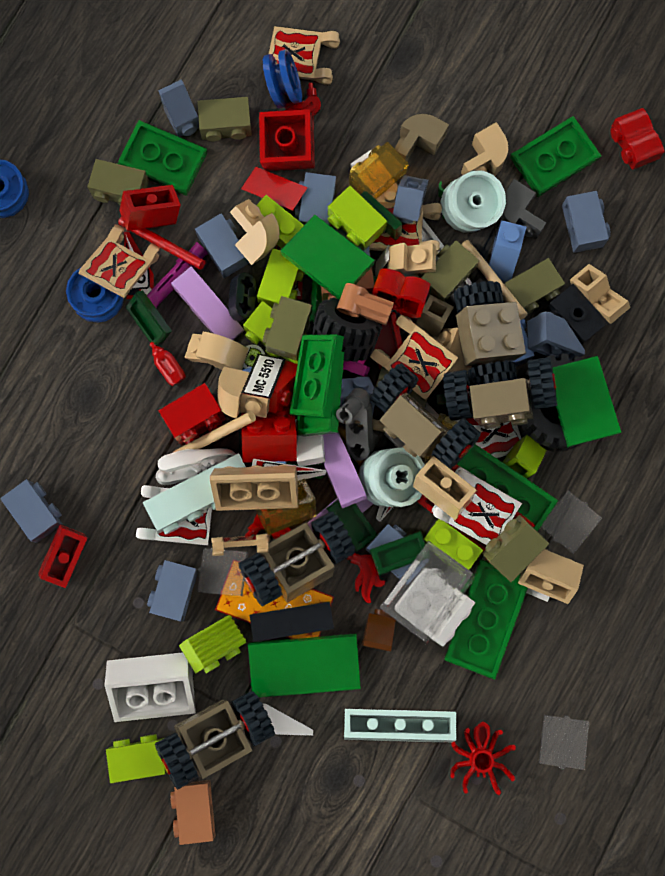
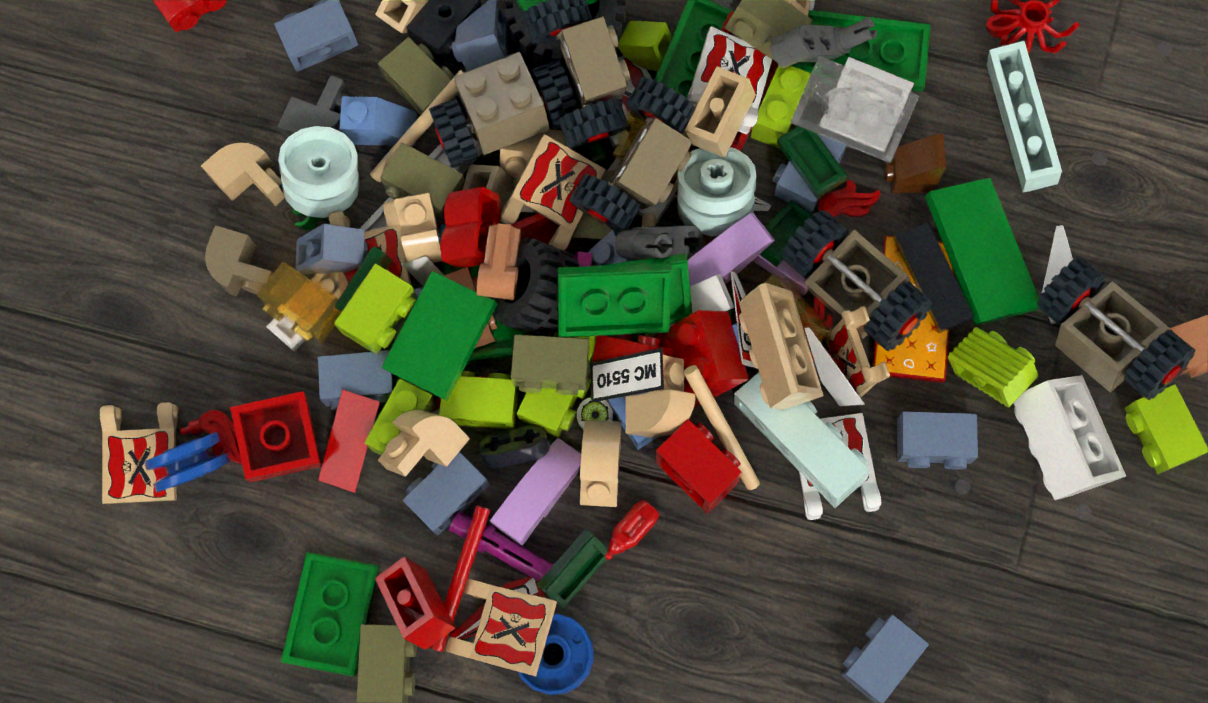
camera: 95 degrees left, 5 degrees down
red brick [38,524,87,588] -> none
white animal [156,448,236,485] -> none
sand blue slope [158,79,199,137] -> none
olive brick [197,97,252,142] -> none
clear piece [197,548,248,596] -> none
green tile [510,116,602,197] -> none
none -> dark grey beam [770,17,877,68]
none -> white sticker [804,327,865,406]

